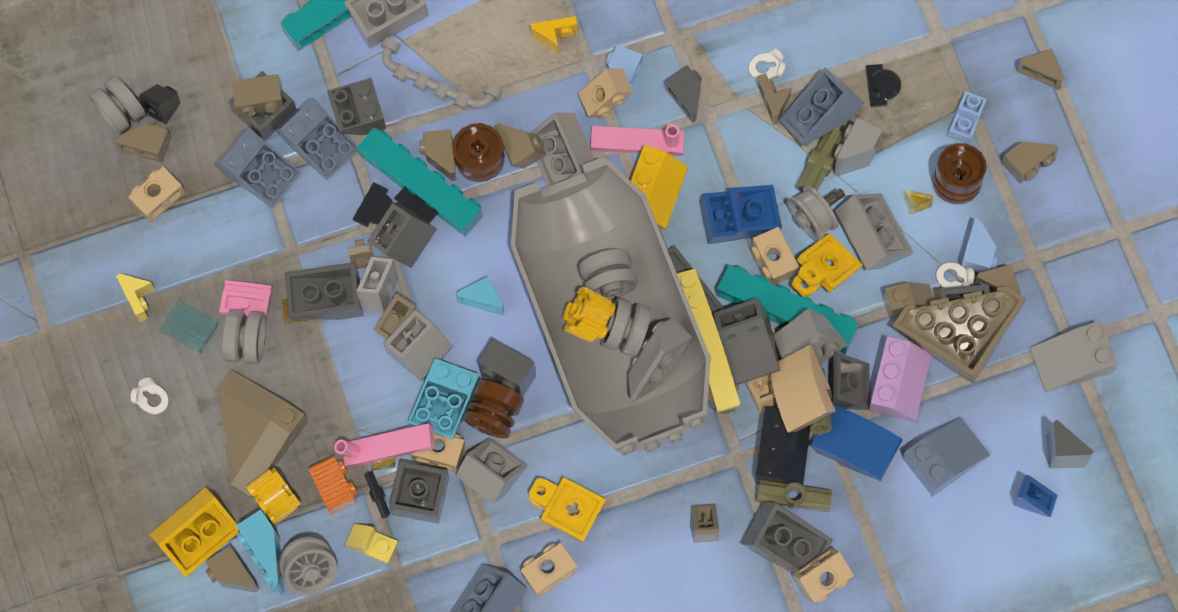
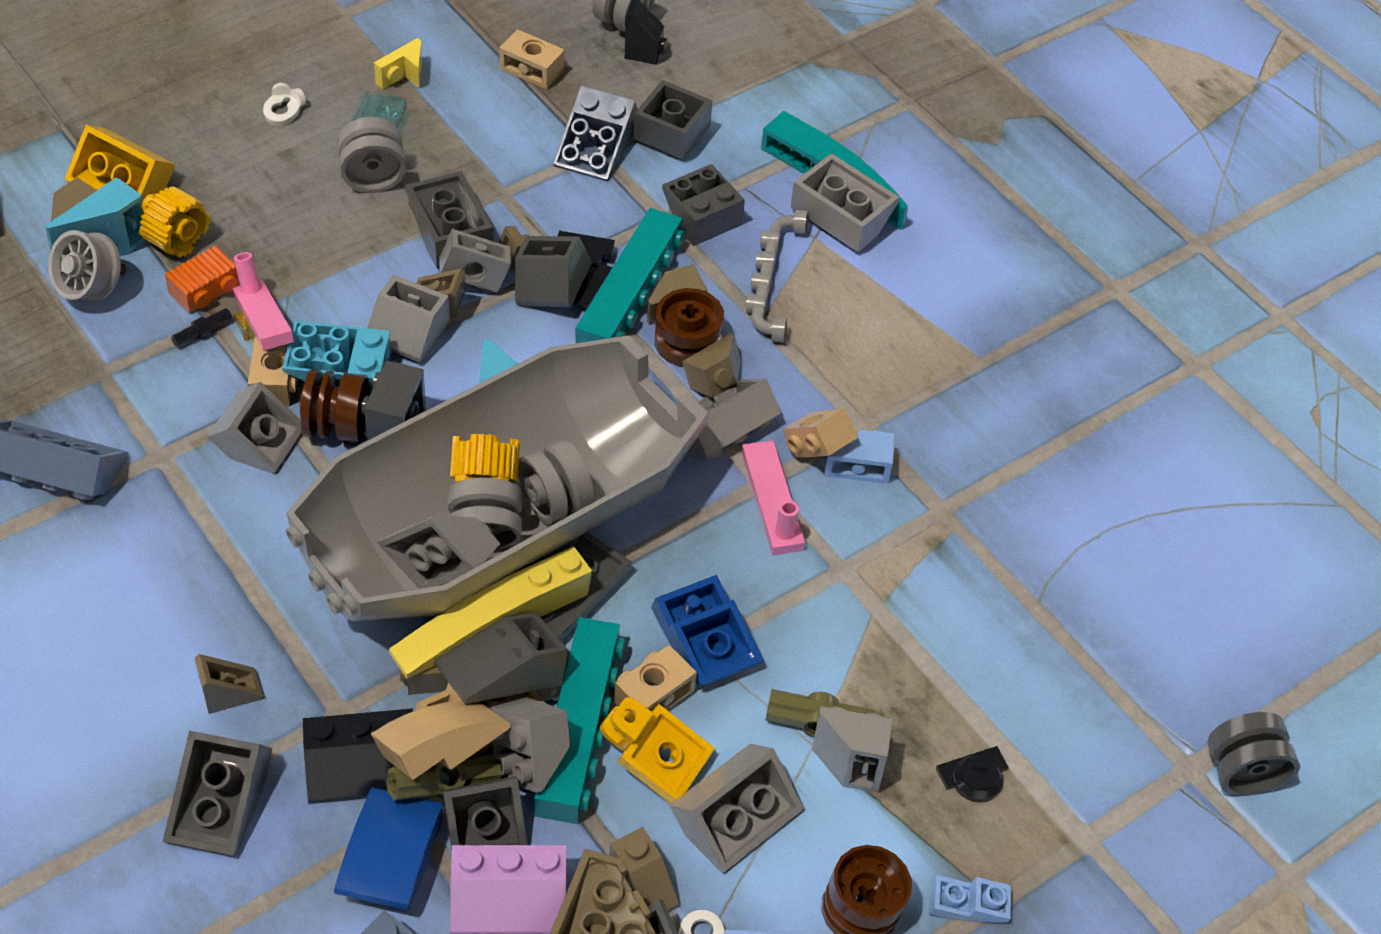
camera: 65 degrees right, 20 degrees down
dark tan slope [115,124,171,163] -> none
dark tan slope [217,369,308,498] -> none
bright pink plate [219,280,273,321] -> none
dark tan brick [231,74,284,117] -> none
sand blue slope [275,97,357,180] -> none
light yellow slope [344,524,399,565] -> none
dark grey brick [389,462,449,524] -> none
tan brick [521,543,578,598] -> none
yellow plate [529,477,606,543] -> none
yellow slope [530,16,578,53] -> none
yellow slope [631,145,688,231] -> none
dark grey slope [665,65,702,123] -> none
white piece [749,48,786,80] -> none
dark tan slope [757,73,792,125] -> none
olive piece [757,480,832,512] -> none
sand blue slope [779,67,864,146] -> none
light grey wheel [787,185,845,241] -> none
tan brick [792,548,854,603] -> none
clear yellow slope [904,190,933,214] -> none

